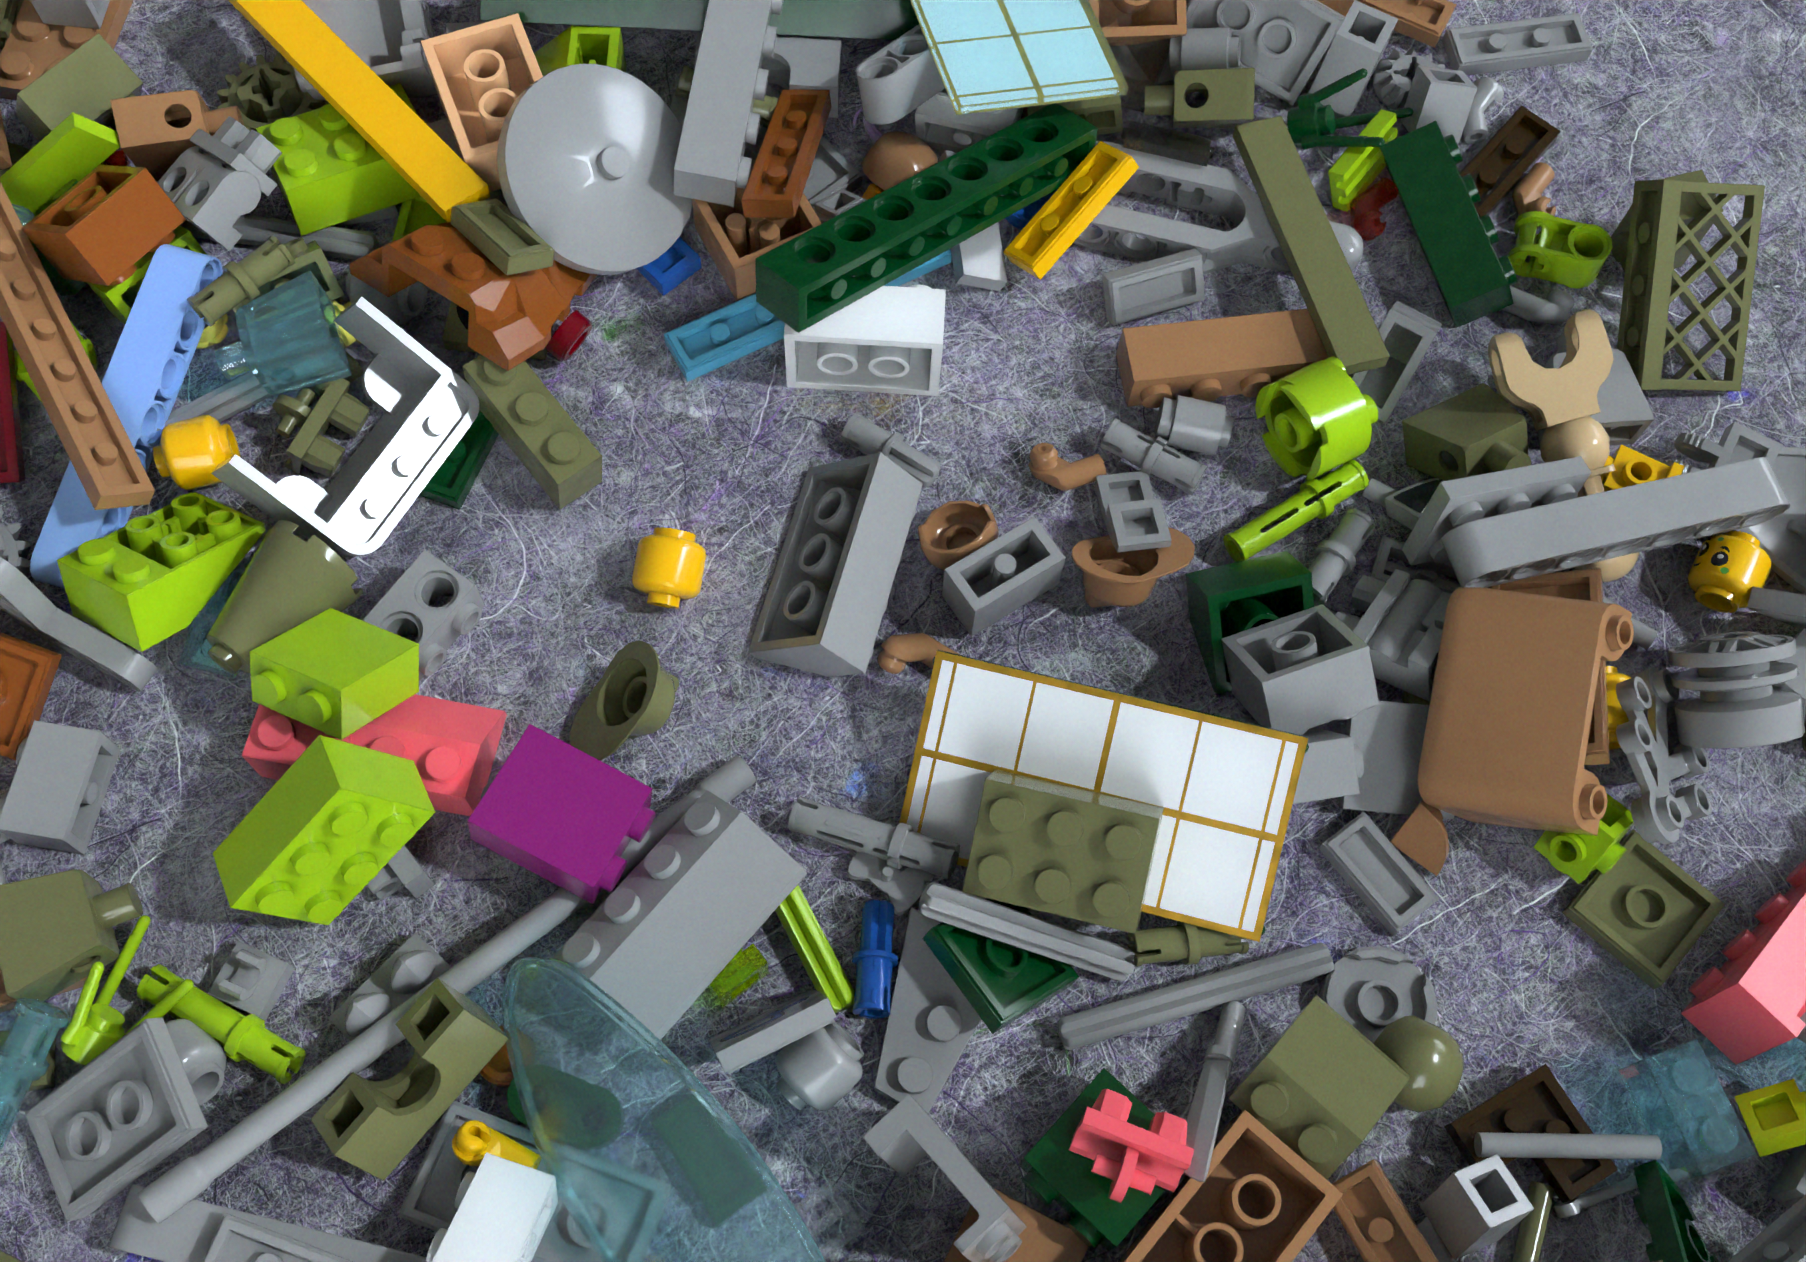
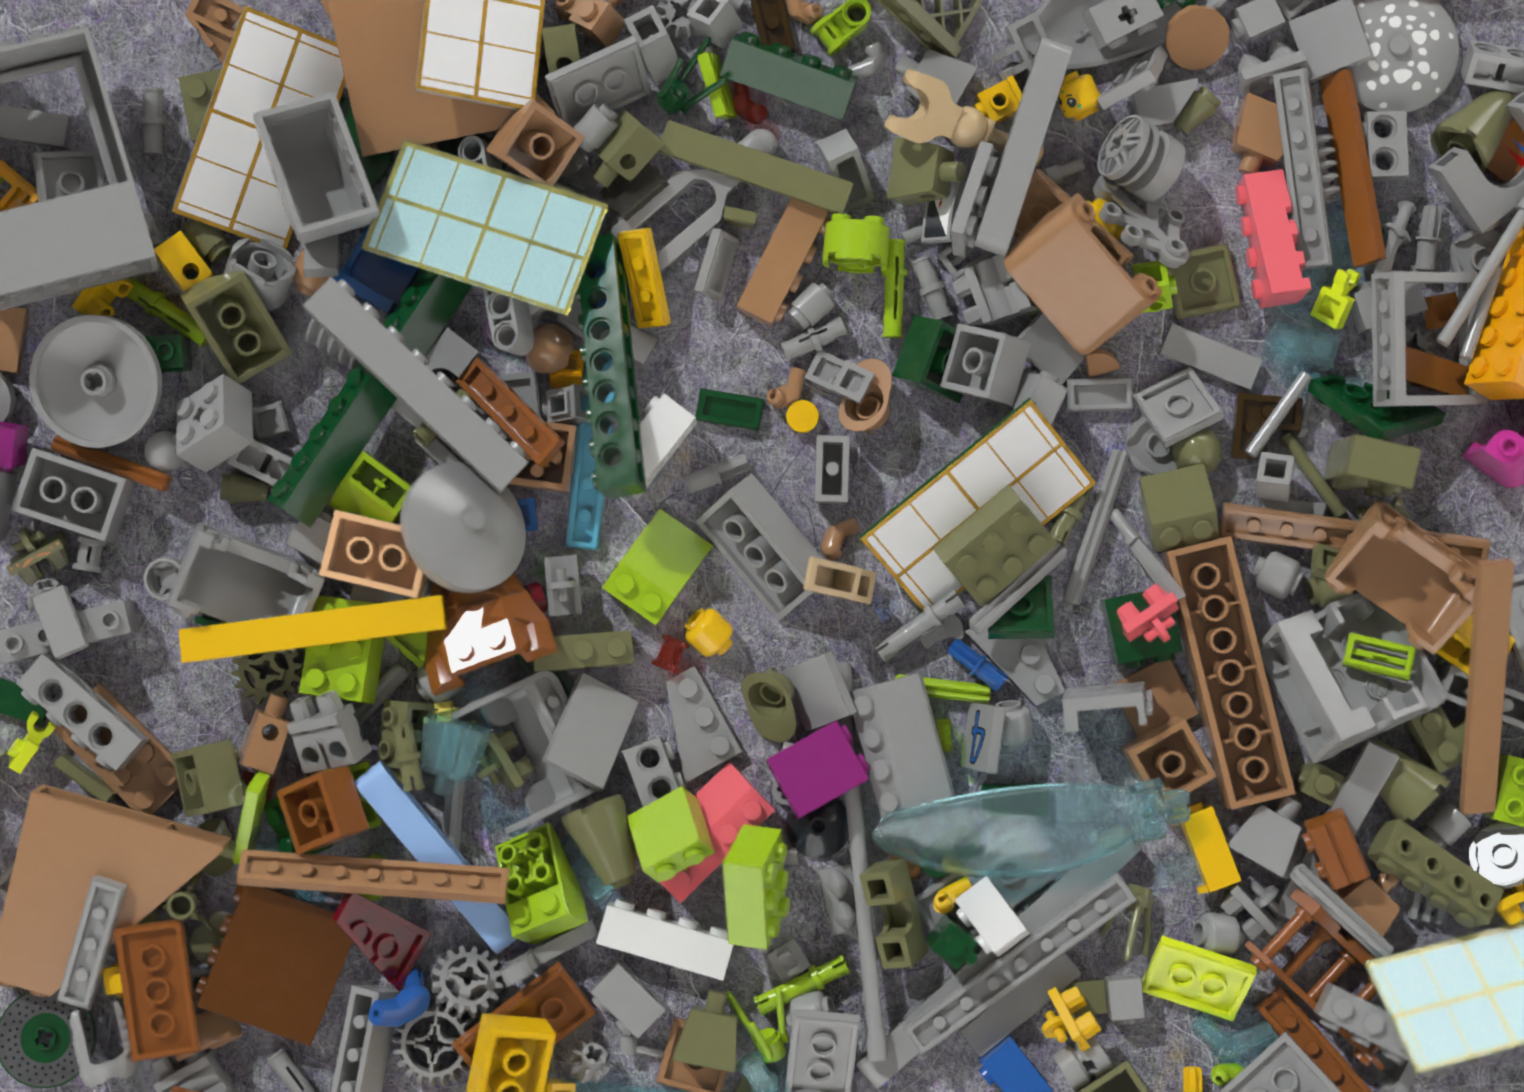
camera: 50 degrees left, 20 degrees up
yellow head [153,415,241,490] -> none
olive tile [451,198,555,275] -> none
medium nougat hair [918,500,999,571] -> none
none -> light grey tile [542,672,639,791]
none -> light grey hips [544,555,583,616]
none -> white brick [596,899,733,981]
none -> lime slope [602,509,713,626]
none -> clear red bush [651,633,690,674]
none -> light grey wing [666,666,742,783]
none -> dark green tile [695,388,764,432]
none -> olive tile [723,206,757,230]
none -> light grey tile [781,651,857,732]
none -> yellow tile [786,400,819,433]
none -> black dish [786,798,849,858]
none -> tan slope [803,556,877,604]
none -> dark green brick [926,914,978,970]
none -> light grey tile [1133,367,1224,448]
none -> light grey tile [1158,323,1263,391]

